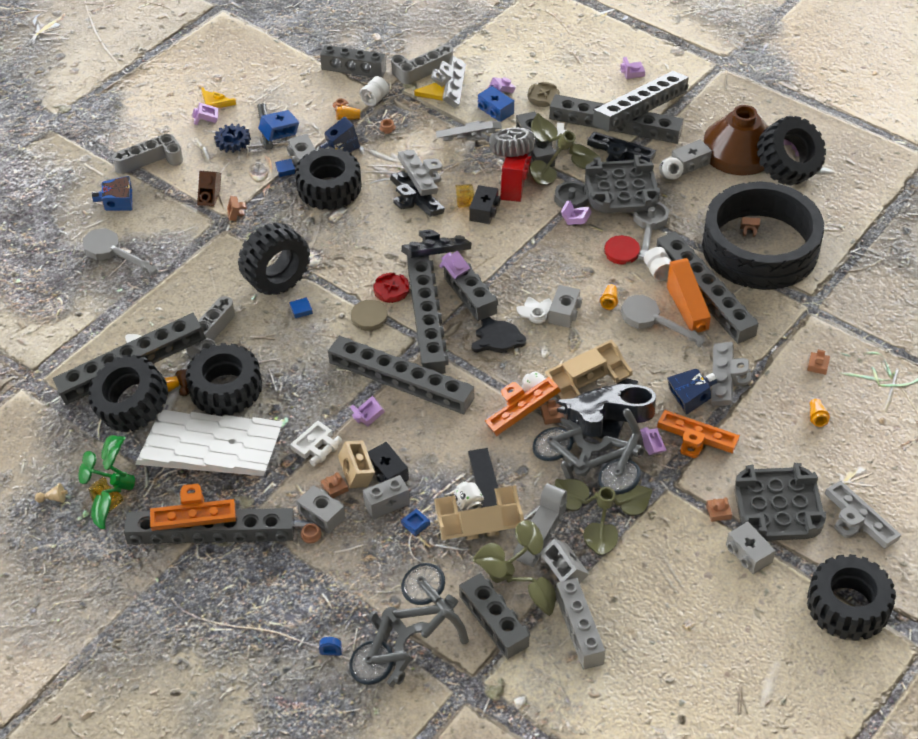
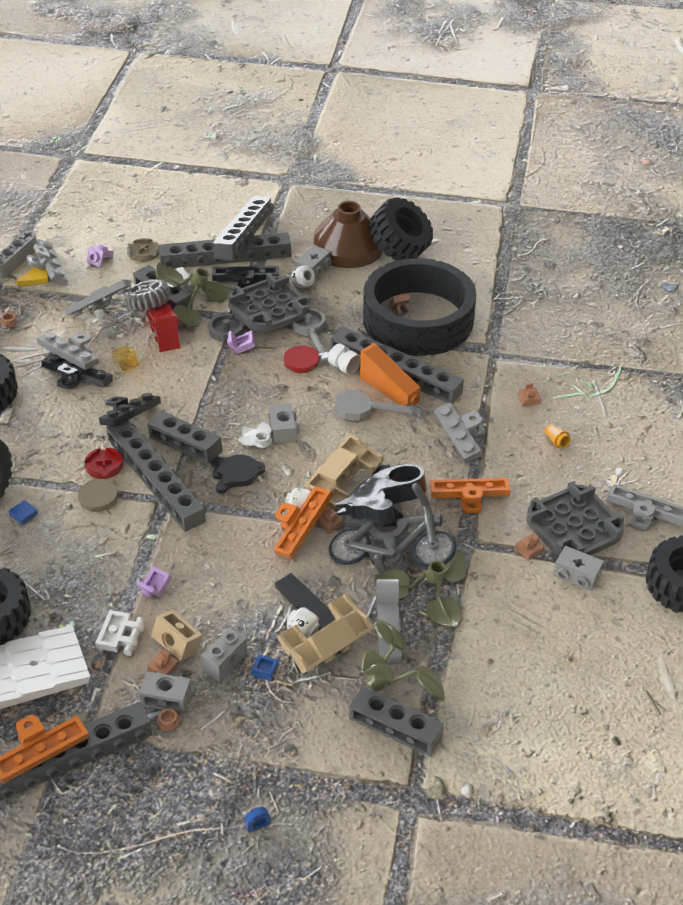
camera: 30 degrees left, 5 degrees down
dark grey brick [328,335,475,415] -> none
piece [349,563,469,688] -> none
black brick [368,442,409,483] -> none
lavender bracket [439,251,470,279] -> none
black brick [469,185,501,224] -> none
blue brick [478,86,515,122] -> none
light grey brick [540,538,589,584] -> none
light grey brick [556,578,605,670] -> none
light orange cone [600,284,618,310] -> none
lavender bracket [620,57,645,79] -> none
lavender bracket [640,427,666,455] -> none
dark blue torso [667,369,718,415] -> none

